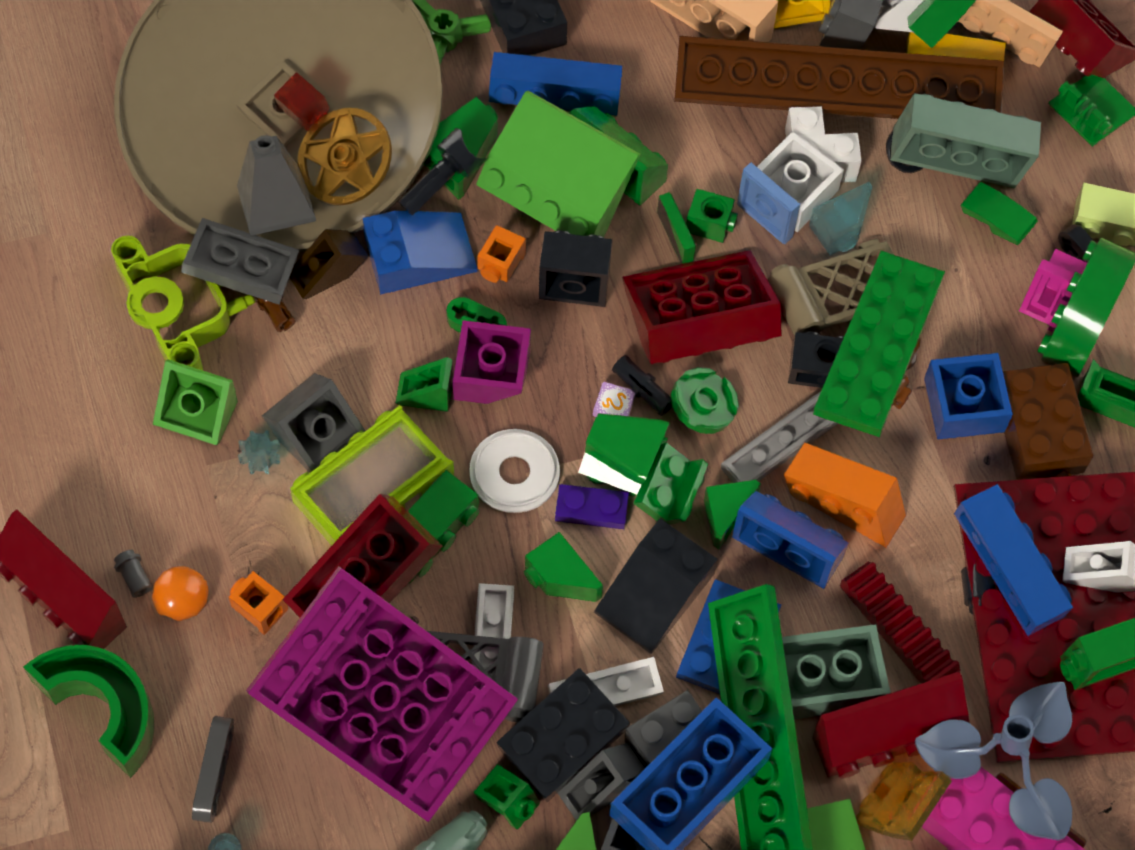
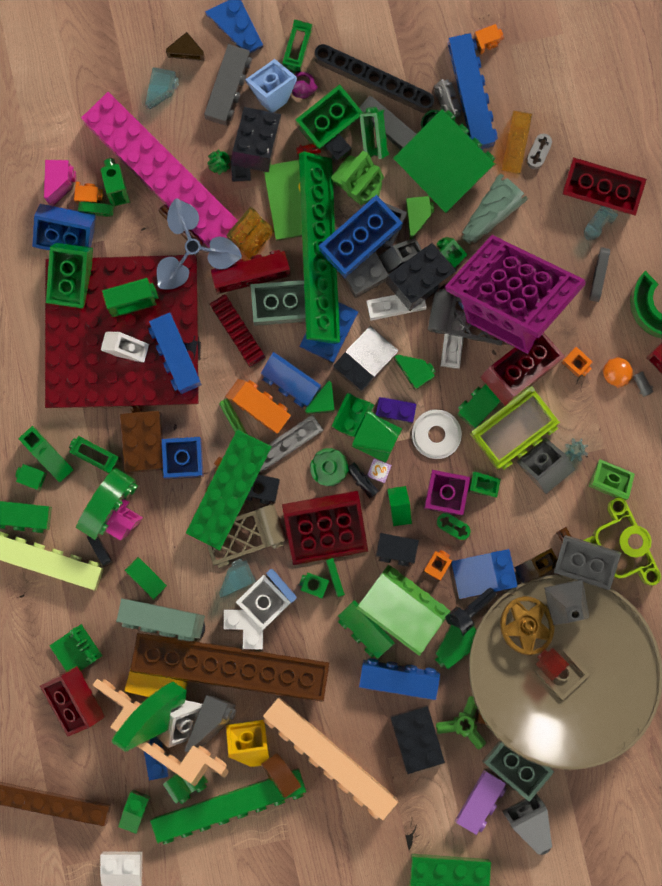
camera: 175 degrees left, 20 degrees up
none -> bright green axle [219,399,247,434]
none -> green slope [387,486,412,527]

